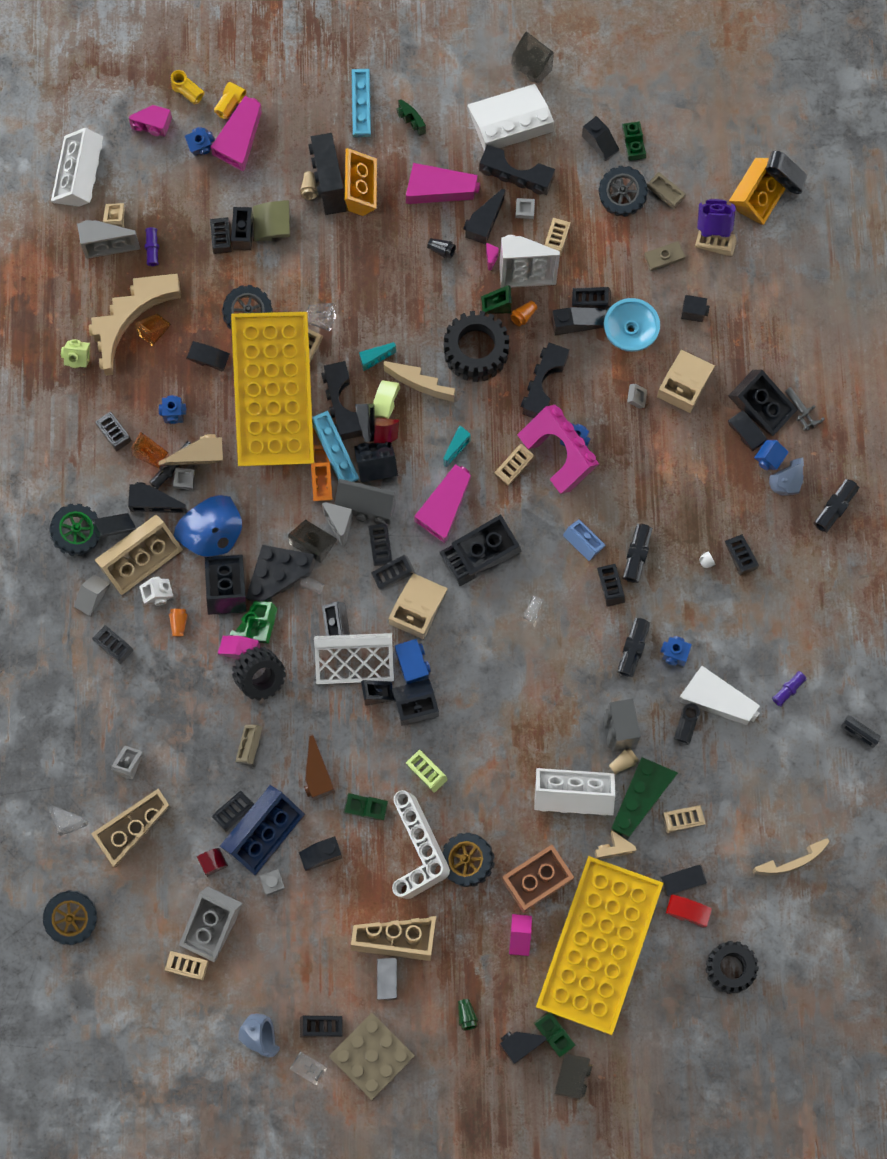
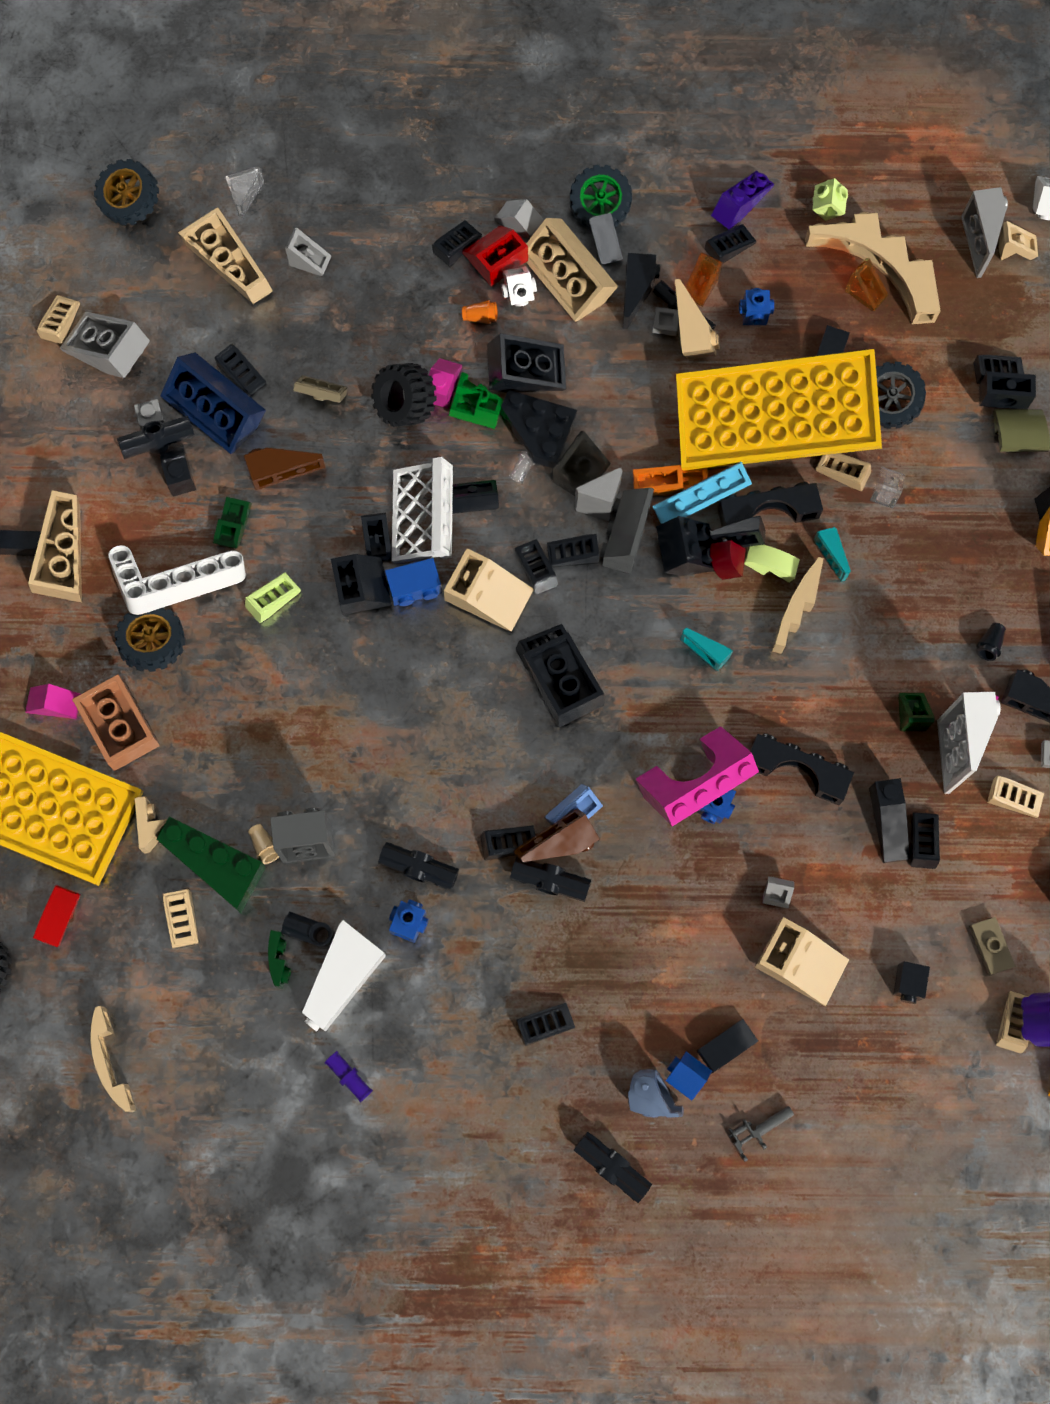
camera: 90 degrees right, 0 degrees up
dark purple pin [145,227,159,266] -> none
blue piece [173,495,242,557] -> none
dark red brick [197,848,228,877] -> none
dark pink slope [414,464,471,544] -> none
black tyre [444,311,509,382] -> none
tan slope [494,444,534,486] -> none
orange cone [511,301,537,326] -> none
clear pin [523,596,543,622] -> none
white slope [534,768,615,816] -> none
medium azure dish [604,298,660,352] -> none
black slope [661,864,707,896] -> none
white hinge [699,551,716,568] -> none
black slope [728,369,798,436] -> none
black slope [841,715,881,748] -> none
none -> black piece [117,416,195,459]
none -> dark green slope [268,930,291,989]
none -> red slope [462,226,528,286]
none -> reddish brown slope [513,808,600,862]
none -> dark purple slope [711,171,774,229]

